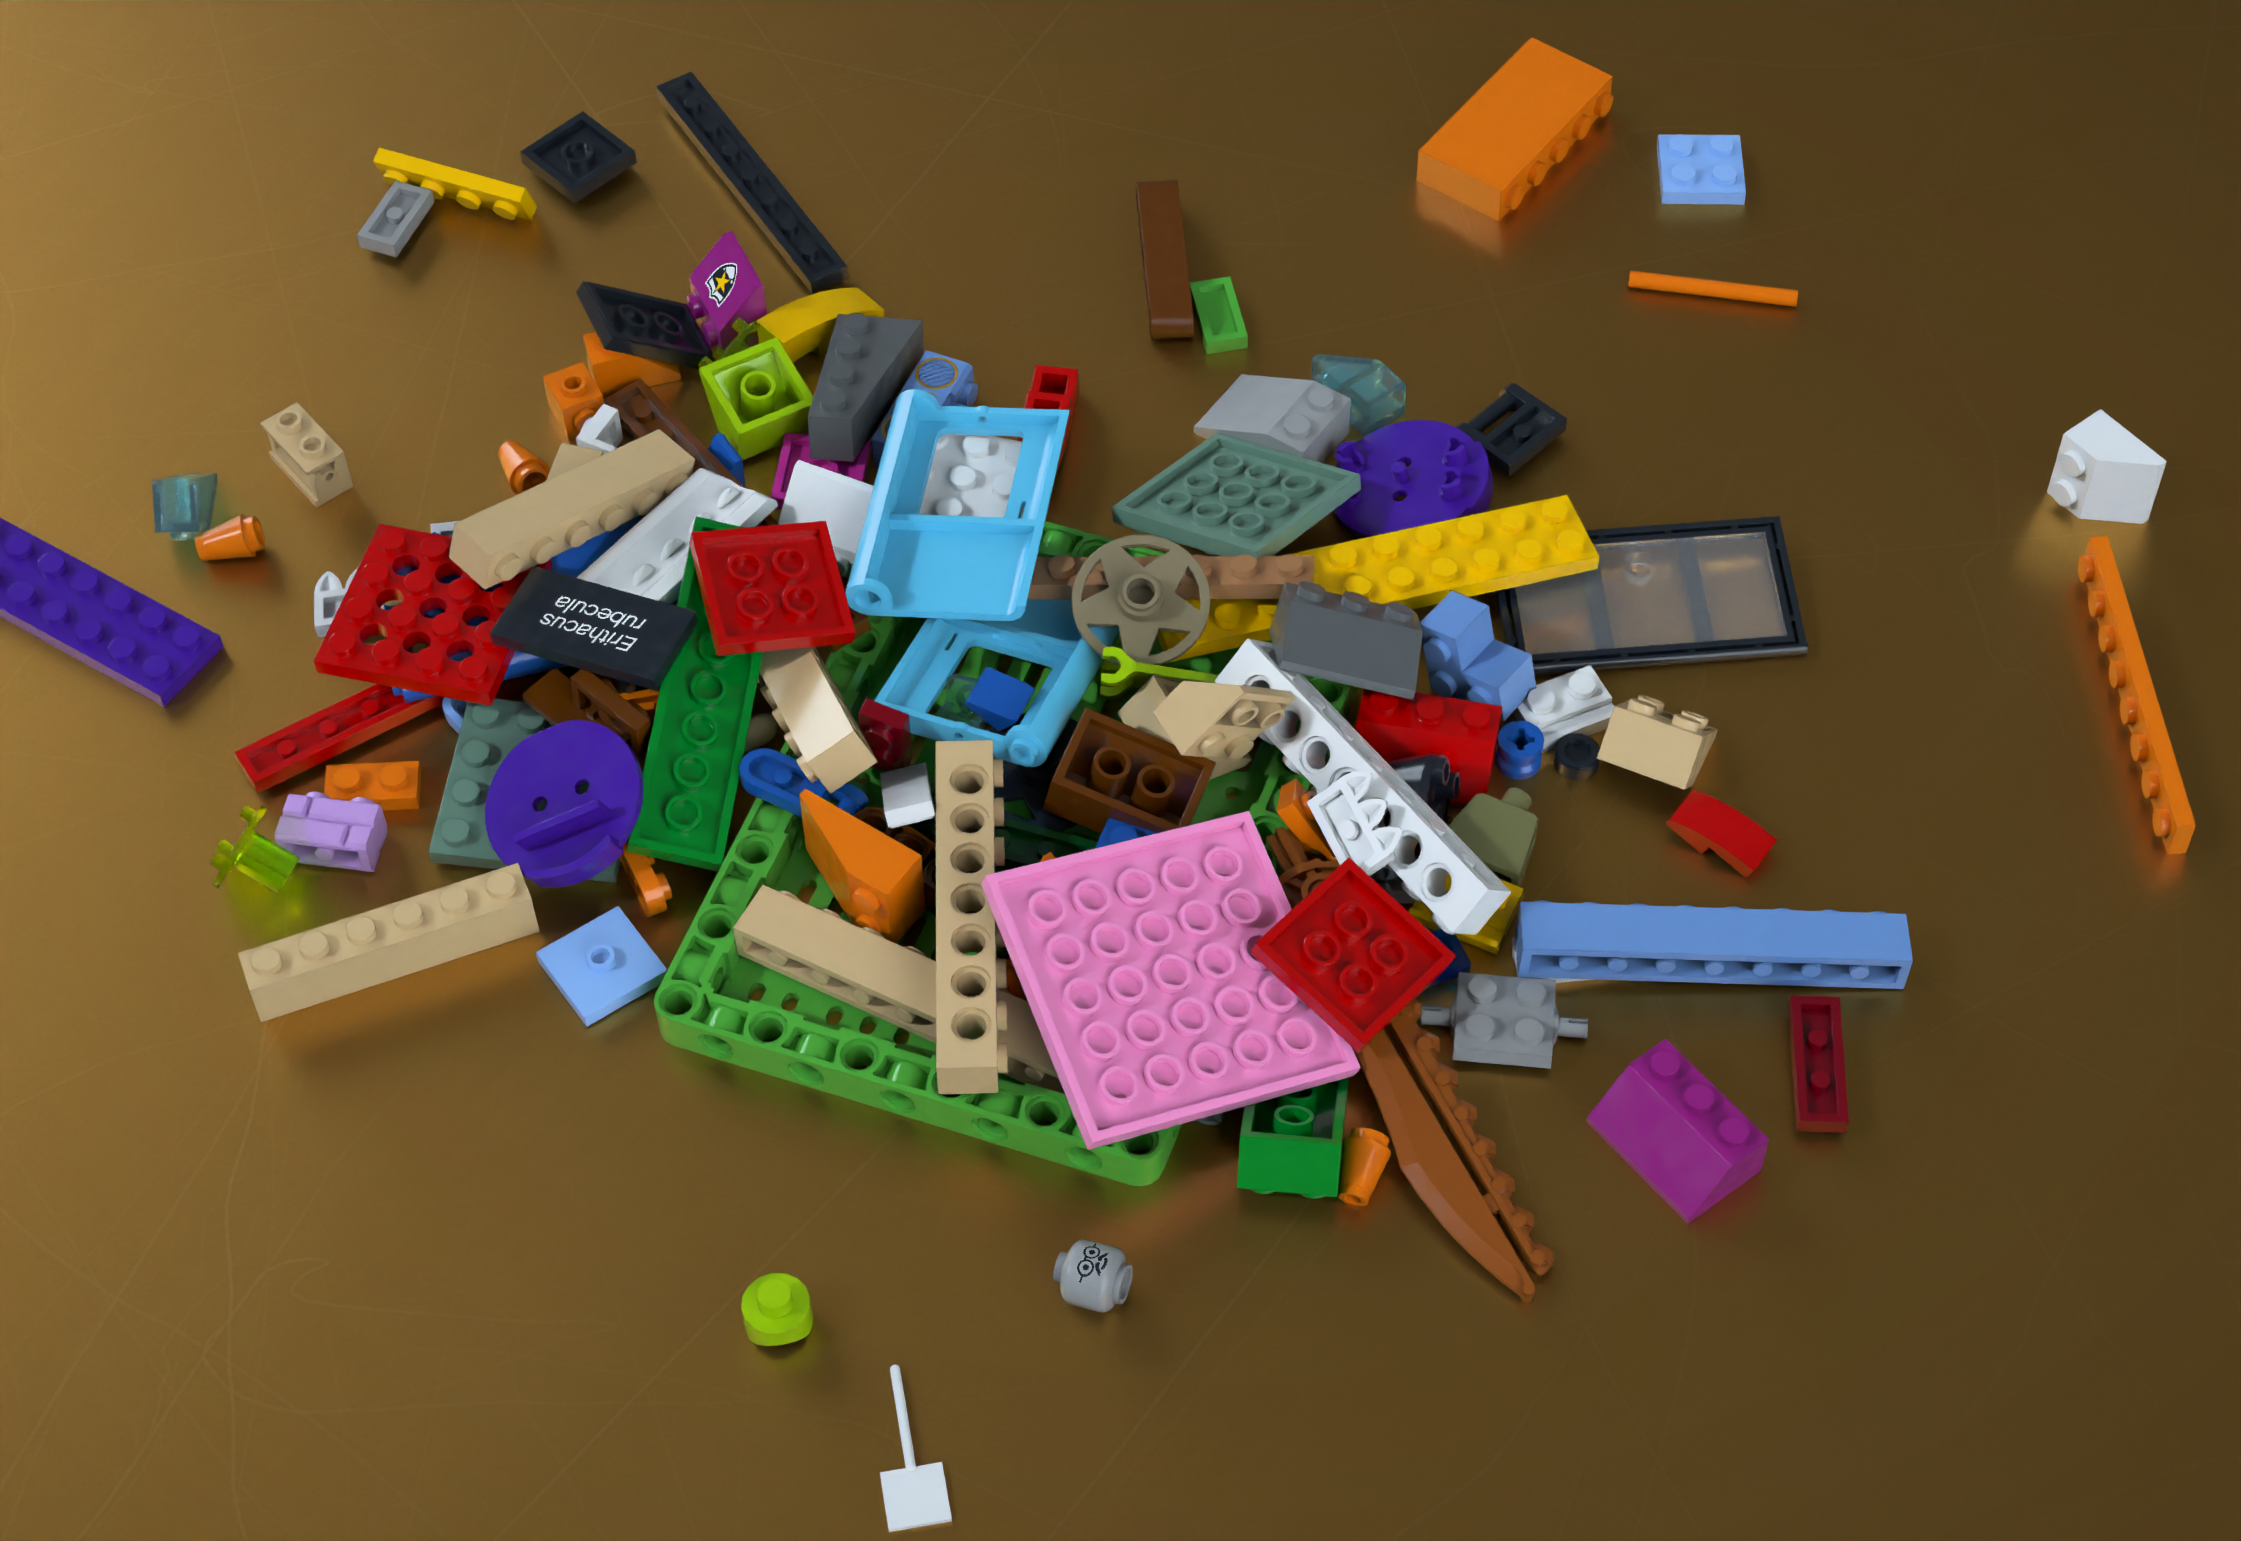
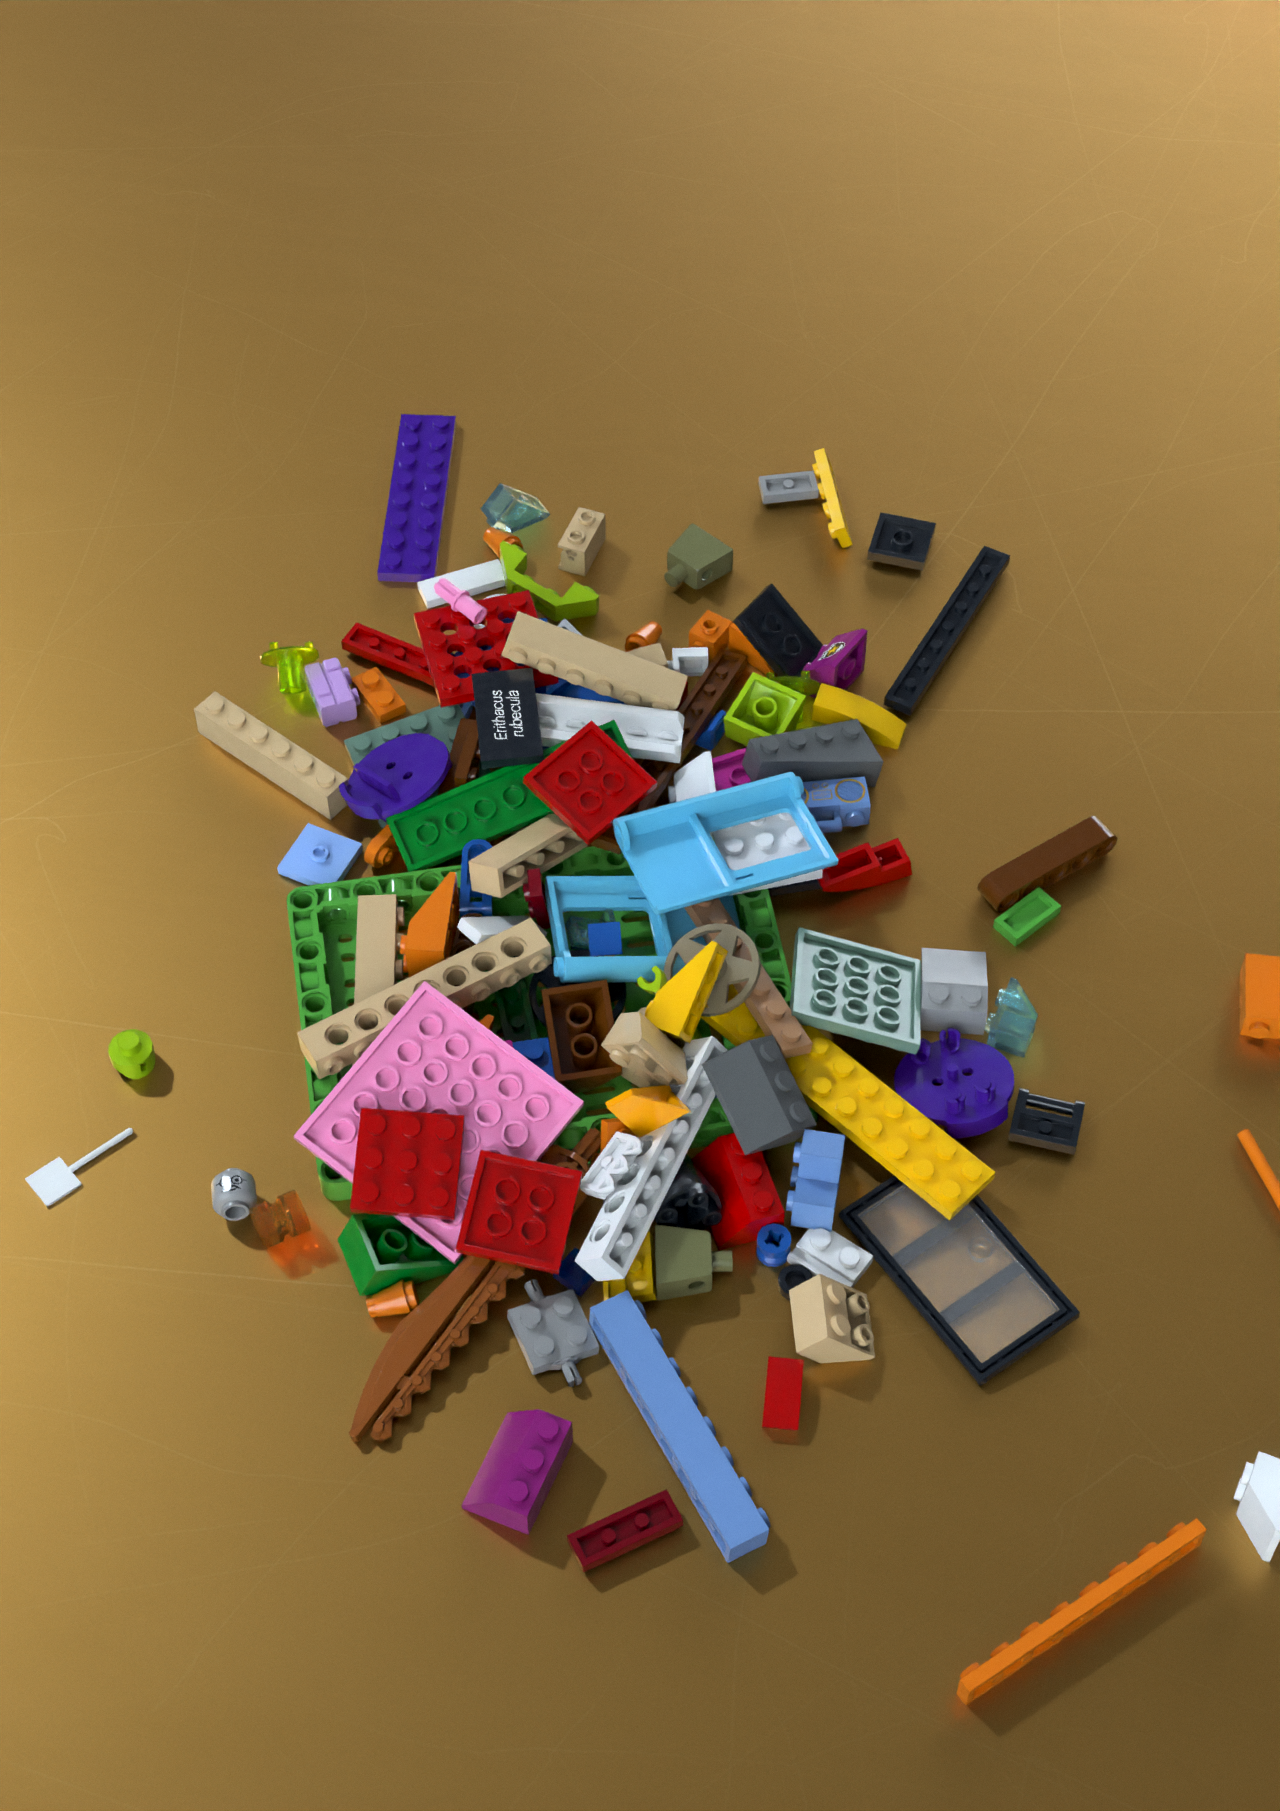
camera: 60 degrees right, 0 degrees up
none -> clear orange wheel [249,1190,311,1249]
none -> red plate [350,1108,465,1220]
none -> white tile [417,559,506,609]
none -> bright pink axle [434,578,487,624]
none -> lime slope [500,540,599,621]
none -> light orange slope [605,1085,691,1138]
none -> yellow slope [645,941,728,1044]
none -> olive torso [664,523,733,589]

